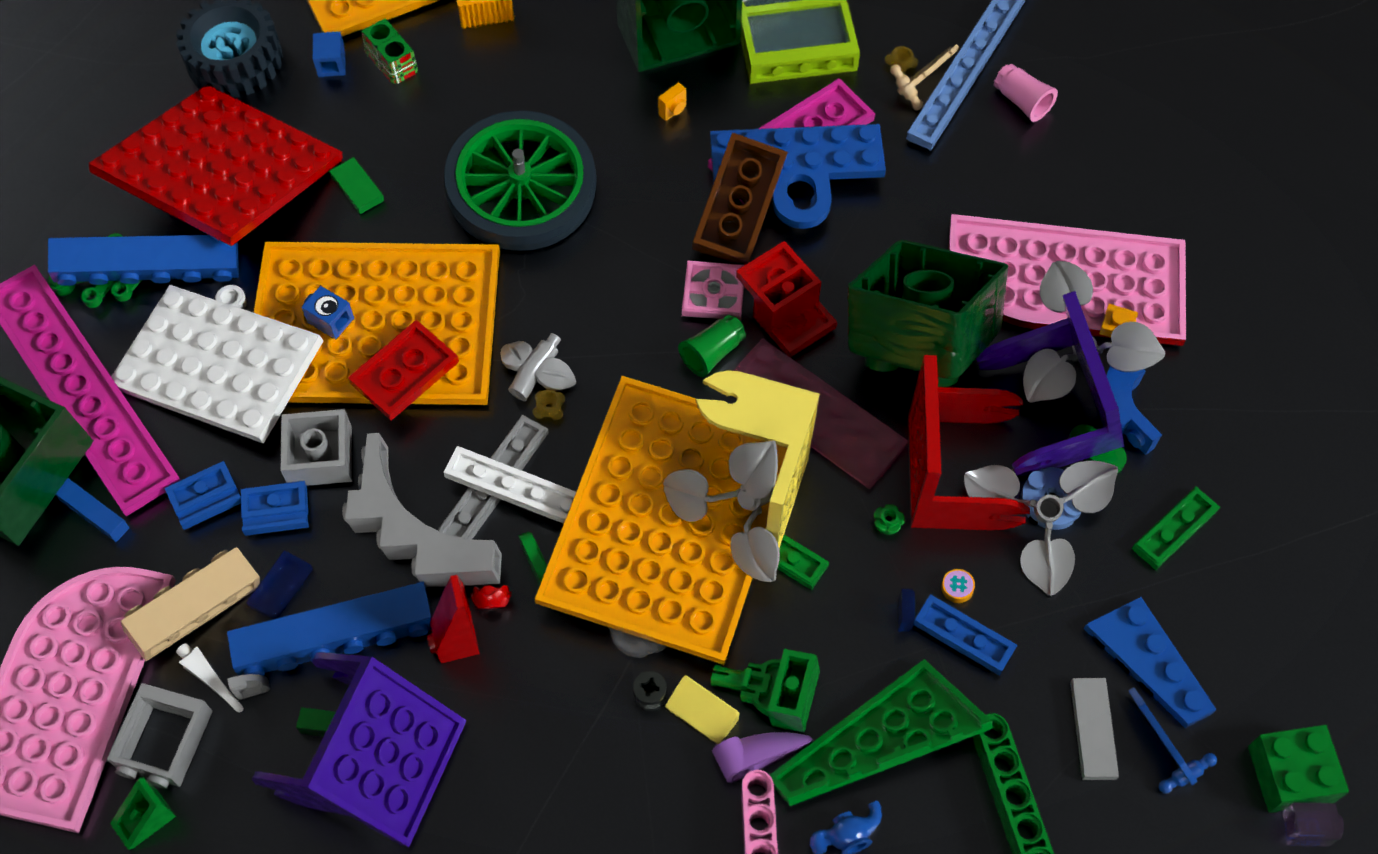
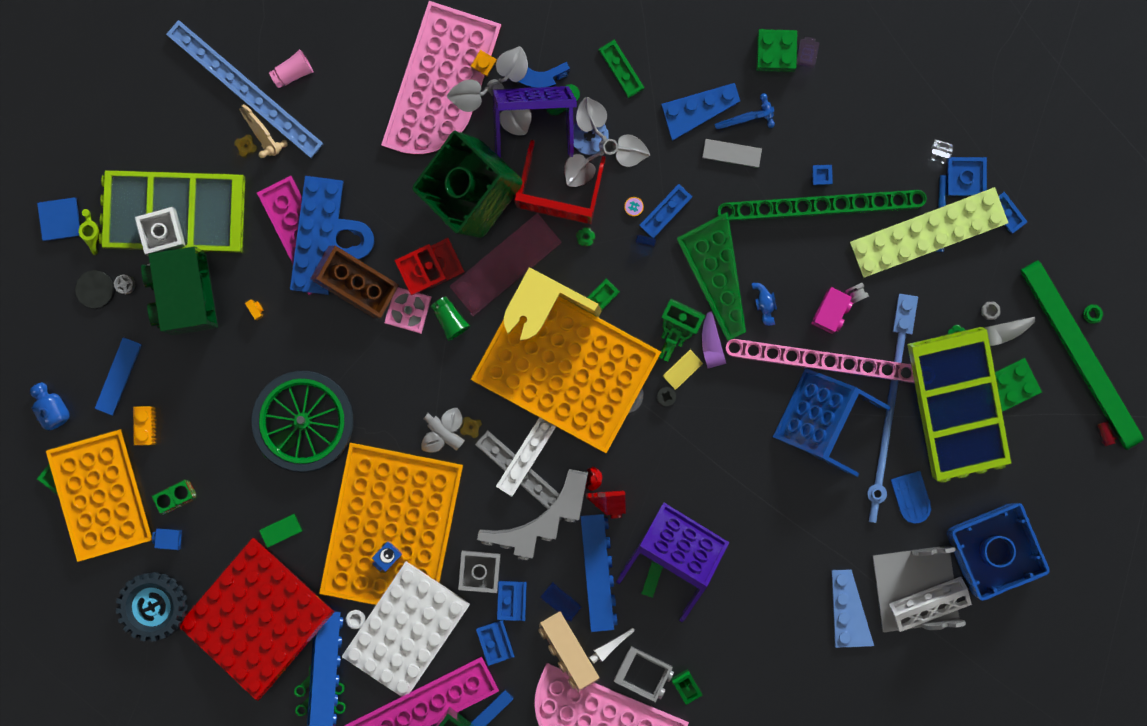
camera: 75 degrees left, 25 degrees up
light grey tile [227,674,270,700] -> none
red plate [348,320,459,421] -> none
green tile [518,531,547,586] -> none
light grey plant [663,440,780,582] -> none

